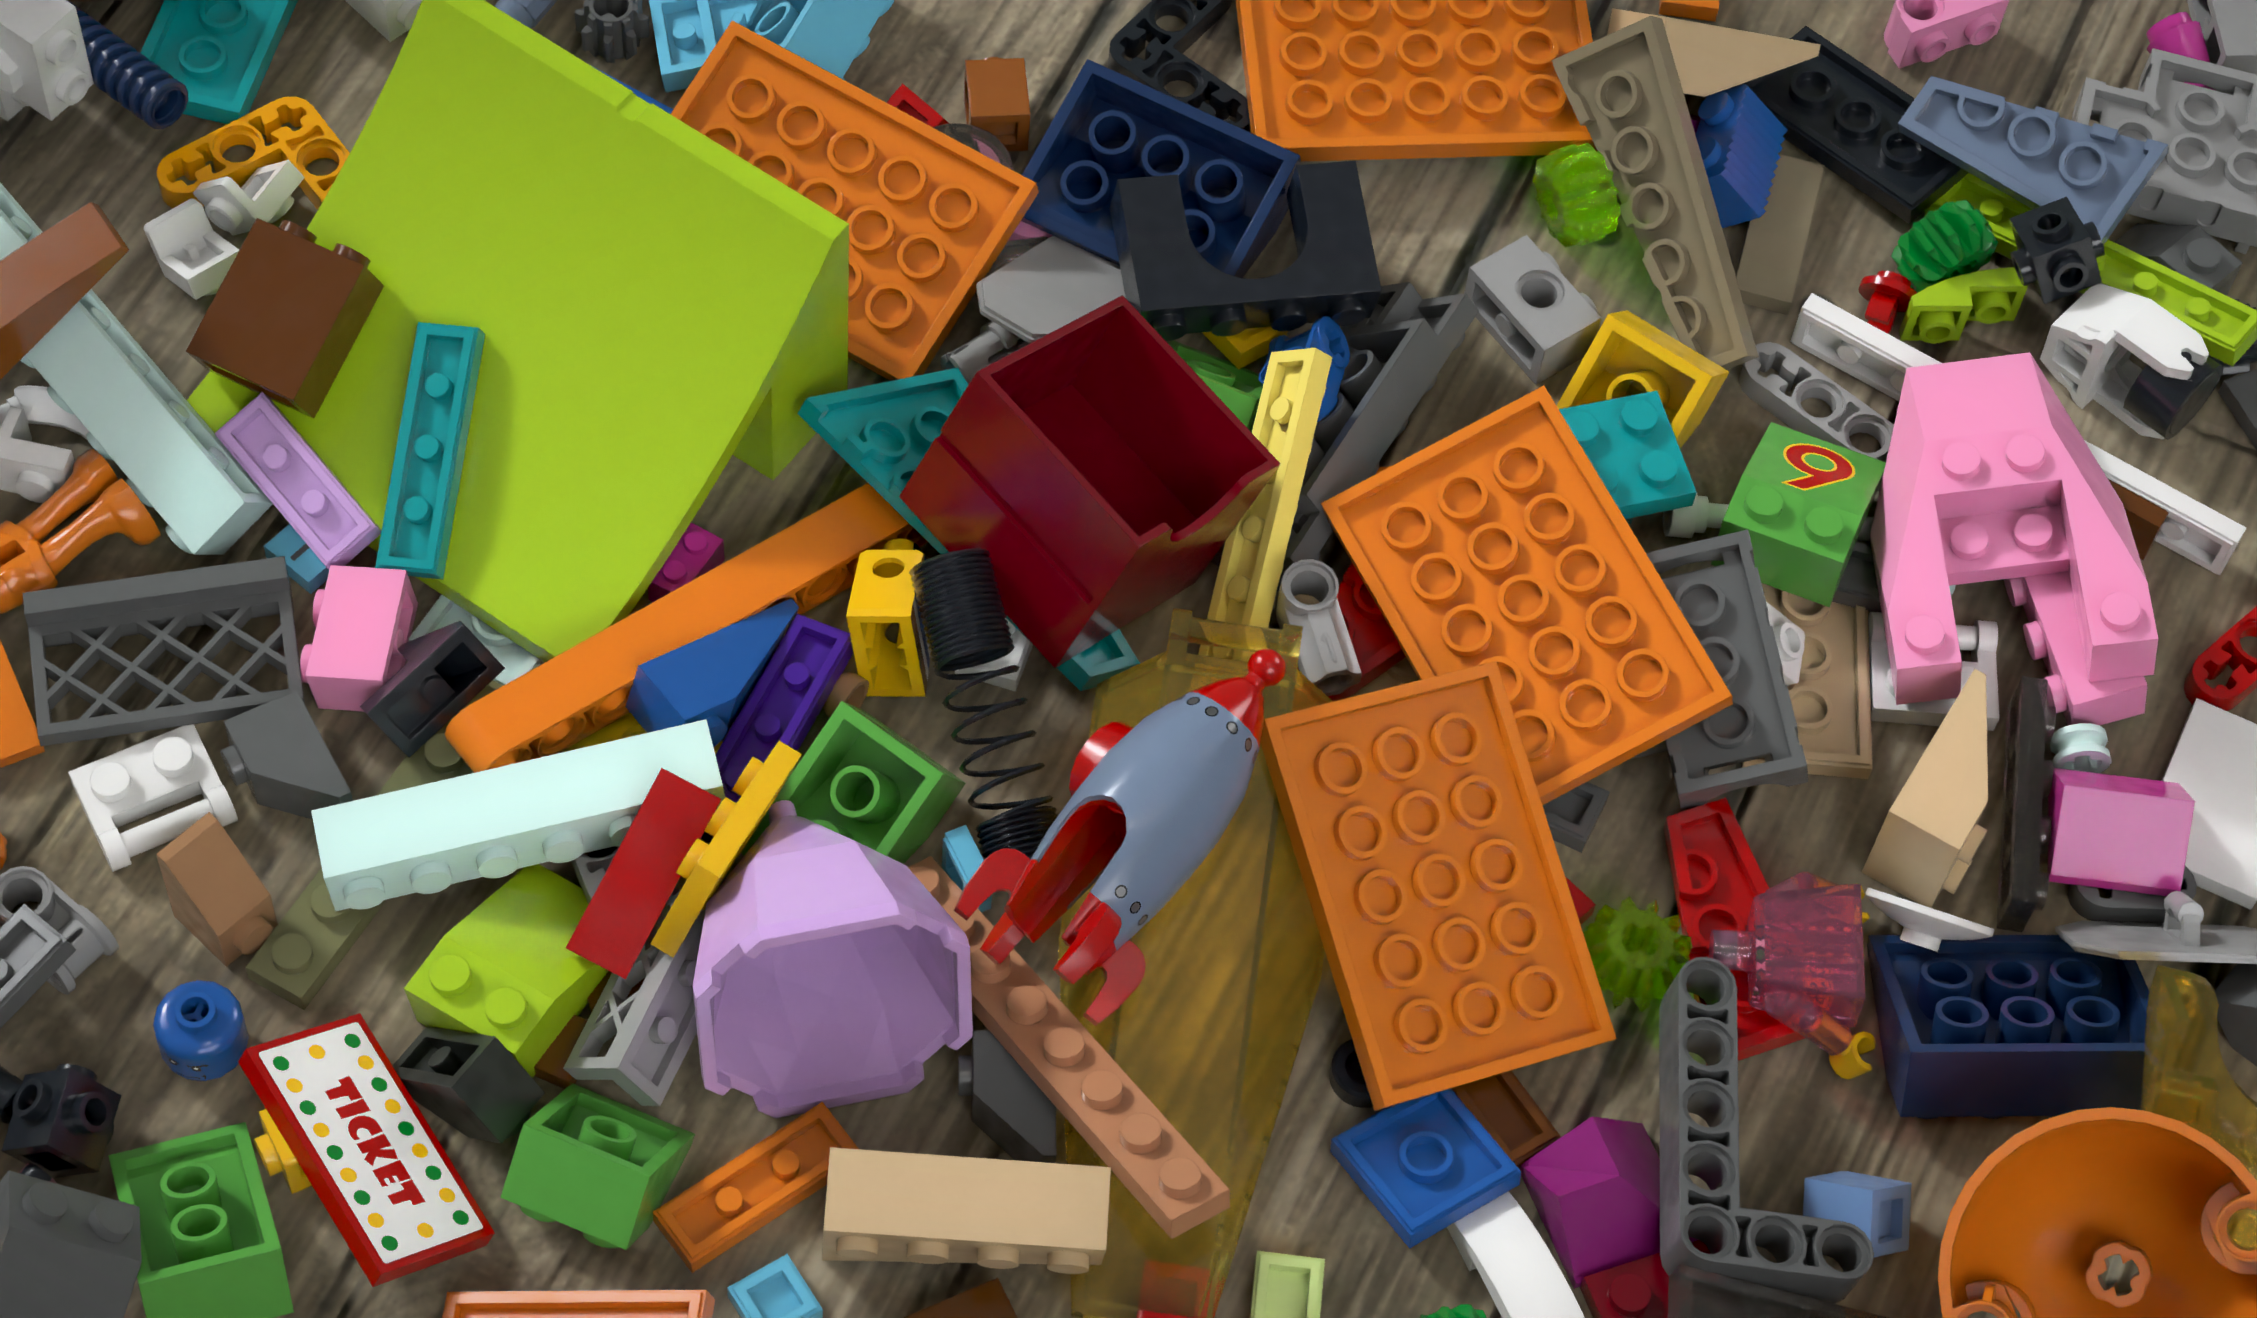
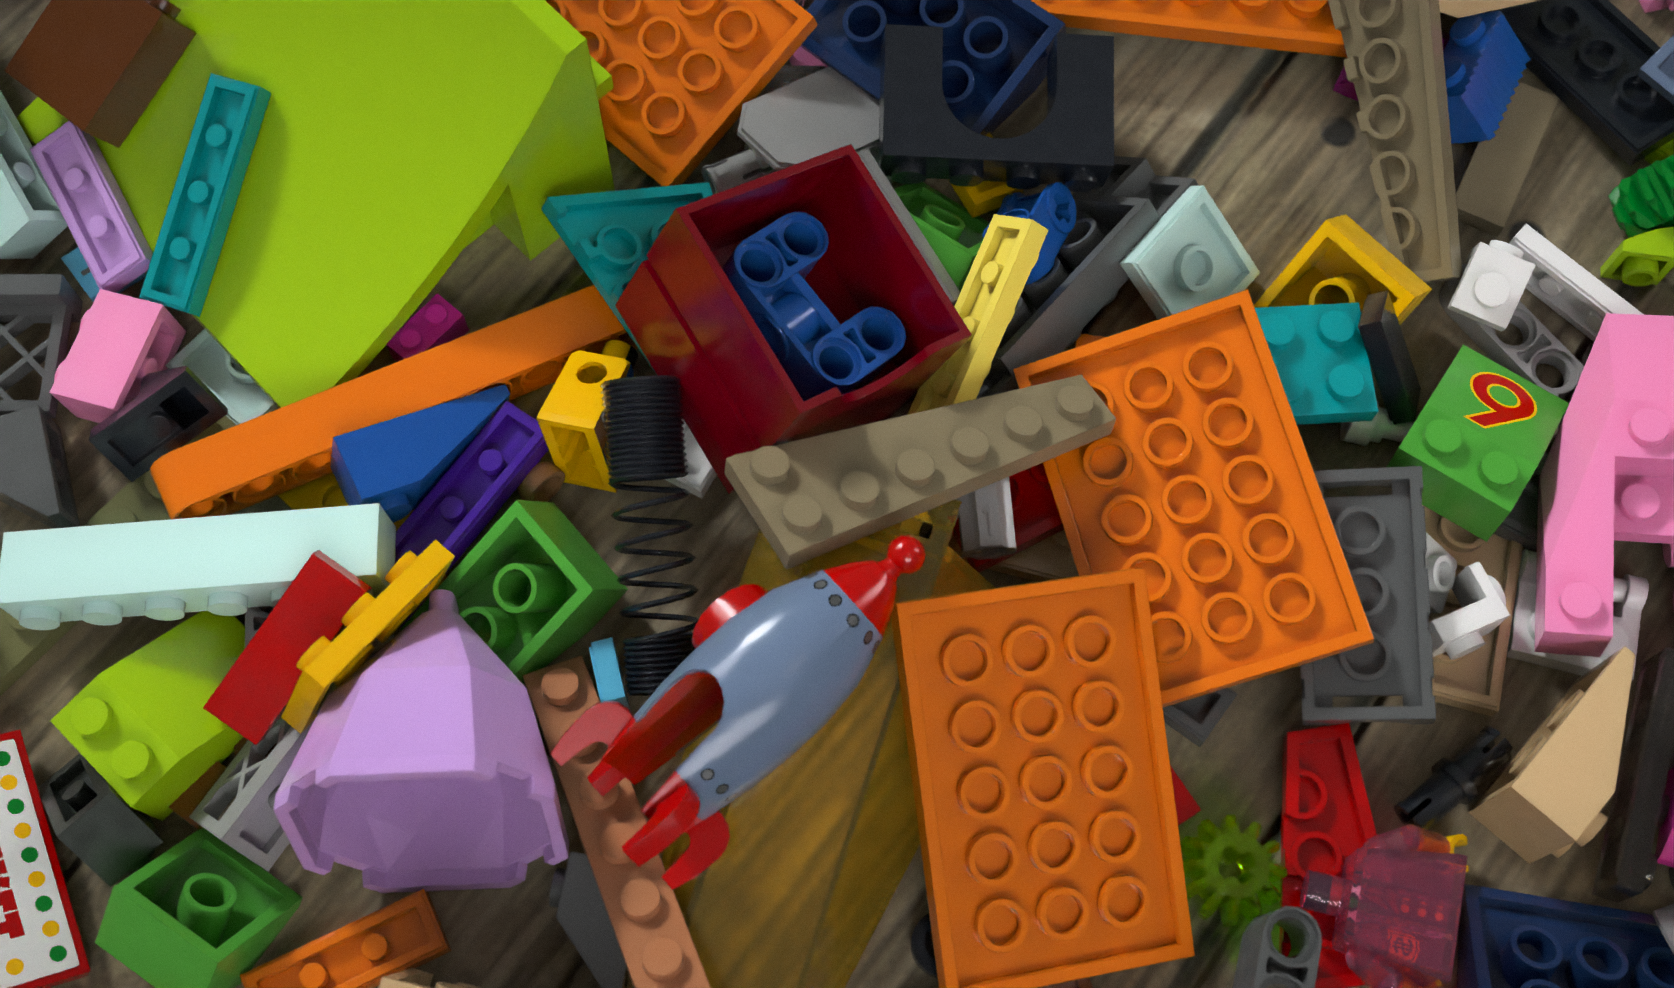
camera: 15 degrees right, 10 degrees up
light grey brick [1464,235,1601,385] -> none
clear neon green gear [1533,143,1621,248] -> none
red plate [1858,271,1917,335] -> none
white dish [1865,887,1995,952] -> none
none -> blue beam [722,211,906,401]
none -> dark tan wing [724,374,1116,570]
none -> light aqua tile [1119,185,1260,320]
none -> black tile [1358,290,1421,425]
none -> black pin [1394,726,1515,837]
none -> white bracket [1429,562,1510,660]
none -> white bracket [1447,240,1536,332]

